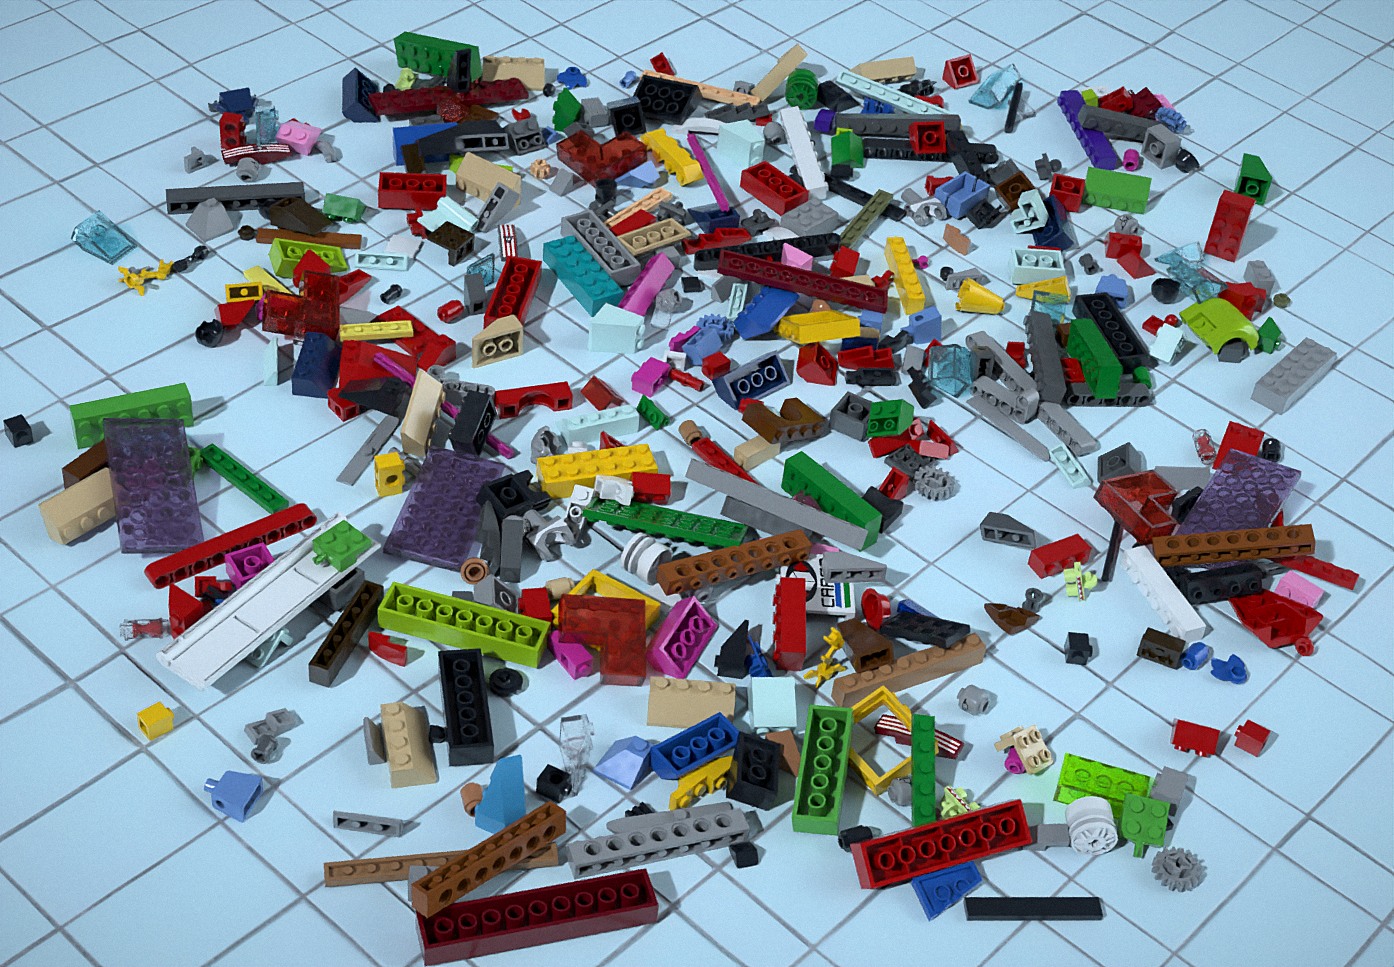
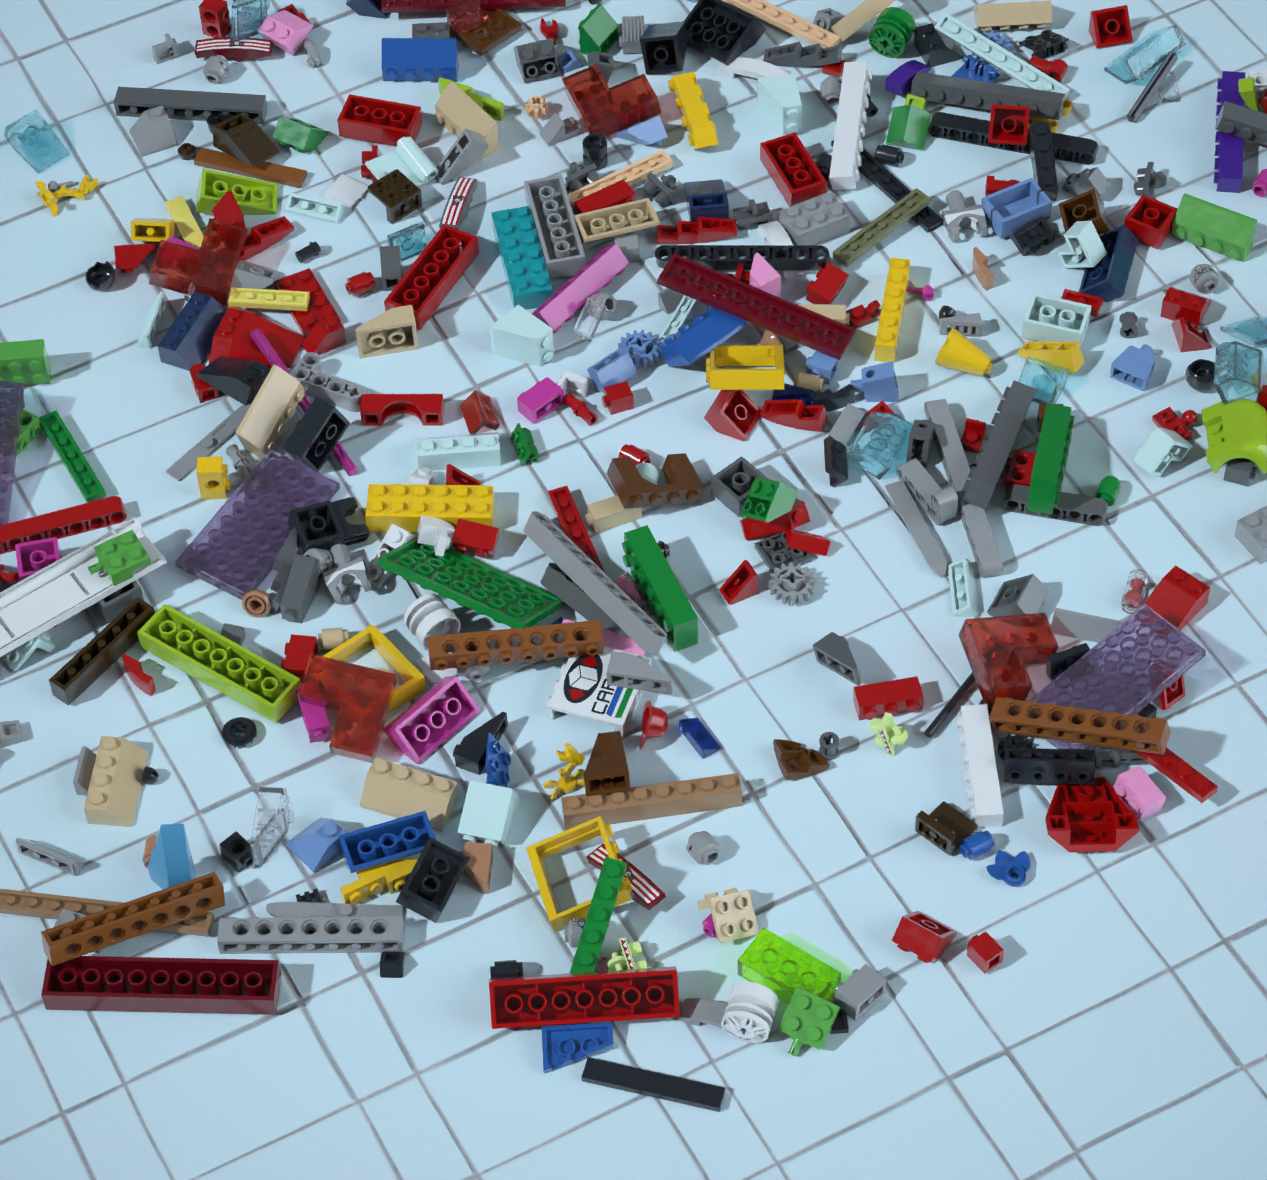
camera: 25 degrees right, 10 degrees up
black piece [173,245,209,273] -> none
dark brown panel [400,140,426,174] -> none
black wedge [417,120,509,156] -> none
black brick [438,648,494,766] -> none
light grey slope [473,574,521,615] -> none
light grey hair [530,426,561,464] -> none
dark pink slope [669,325,700,353] -> none
medium nougat brick [678,420,703,447] -> none
black tile [681,277,701,293] -> none
dark pink axle [687,133,729,211] -> none
dark blue slope [711,350,791,410] -> none
red brick [772,577,806,671] -> none
bright green brick [791,705,854,836] -> none
black hinge [845,368,896,385] -> none
black brick [862,486,904,534] -> none
black plate [880,611,970,648] -> none
red slope [927,420,959,456] -> none
black brick [1064,632,1093,665] -> none
black brick [1072,292,1149,375] -> none
light grey gear [1151,846,1202,892] -> none
black wheel [1262,438,1281,464] -> none
red plate [1295,636,1314,657] -> none

